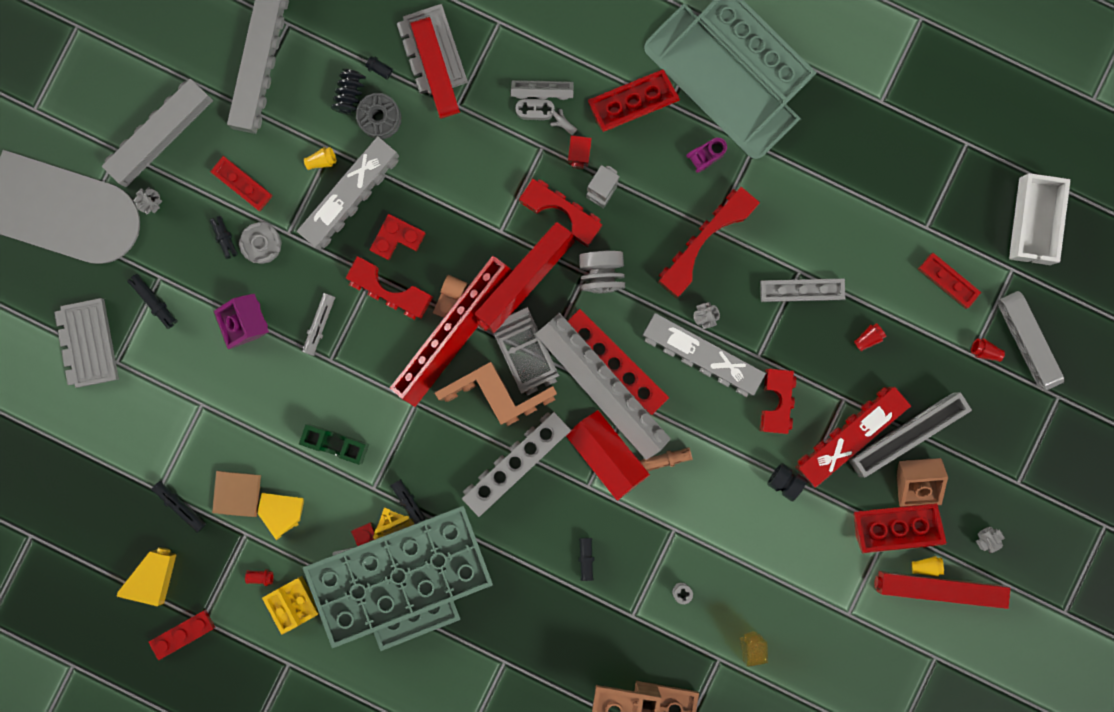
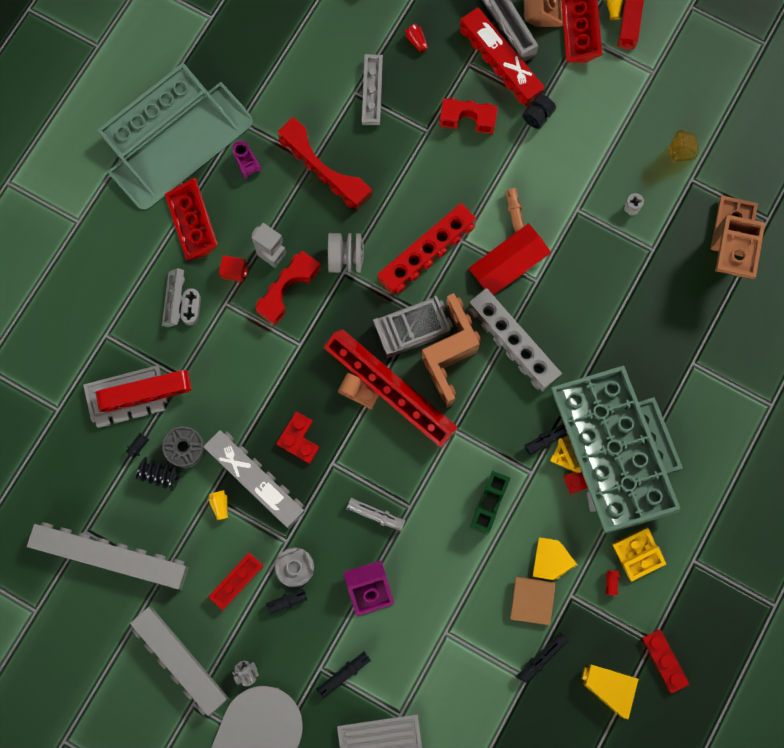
camera: 90 degrees left, 10 degrees down
red arch [346,256,433,320] -> none
red brick [475,222,575,333] -> none
light grey brick [535,313,671,460] -> none
light grey bar [550,109,577,136] -> none
black pin [578,538,595,581] -> none
light grey brick [642,313,766,397] -> none
light grey gear [694,302,720,329] -> none

